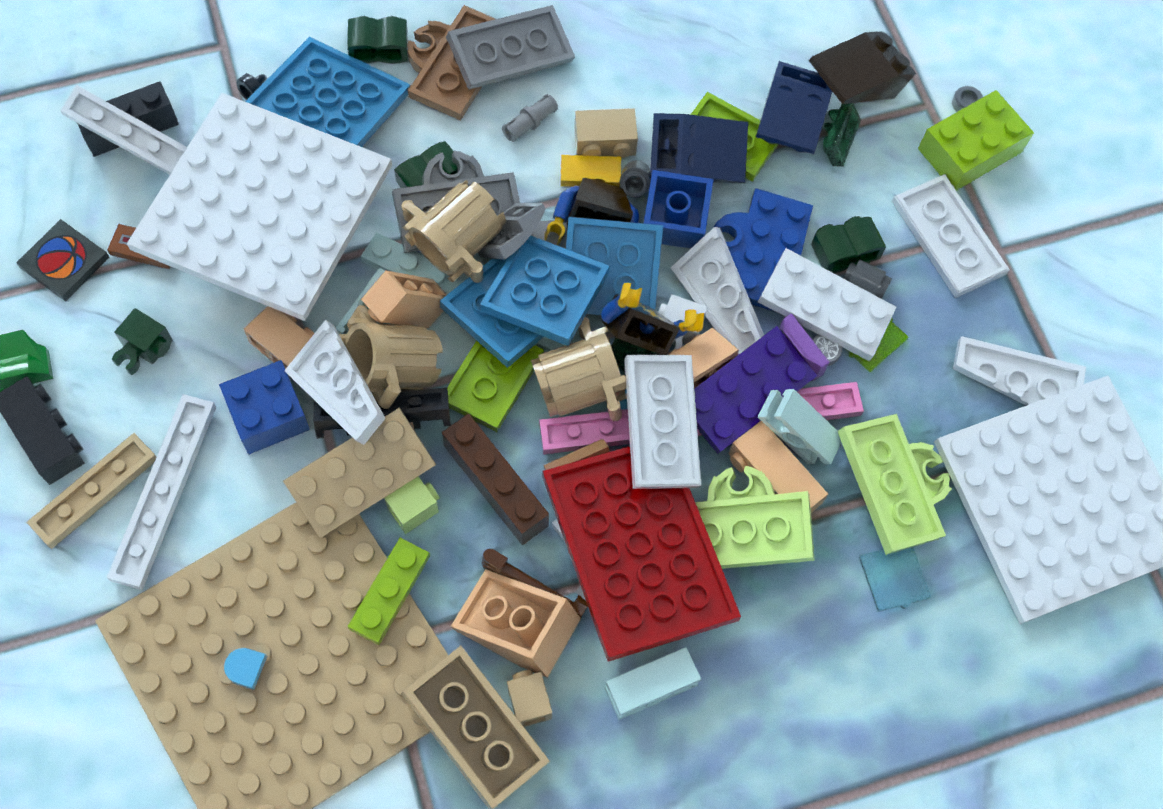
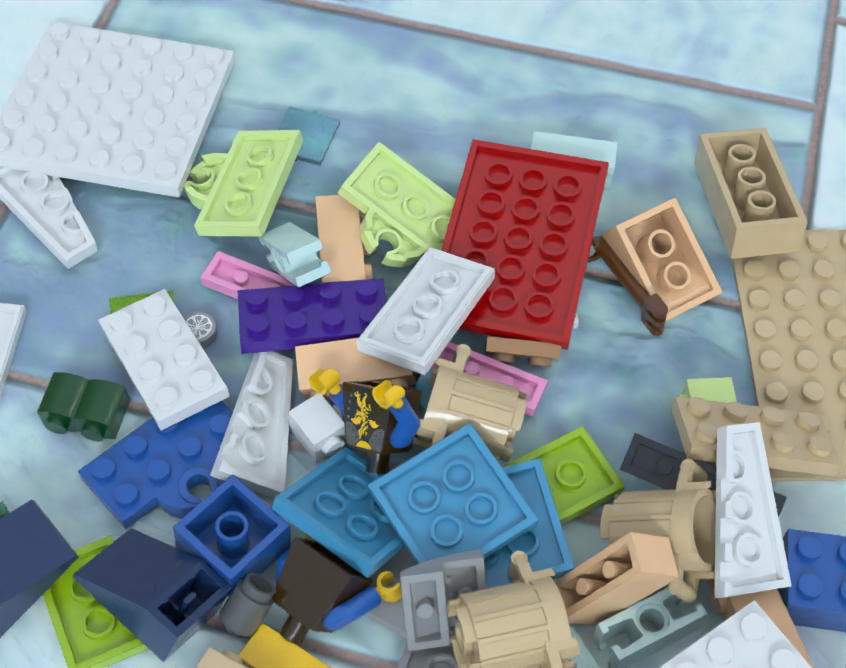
camera: 145 degrees left, 10 degrees down
lime plate [347,538,430,645] -> none
reddish brown brick [442,413,549,546] -> none
tan brick [507,670,552,727] -> none
medium lavender slope [779,313,830,381] -> none
dark grey brick [843,260,892,299] -> none

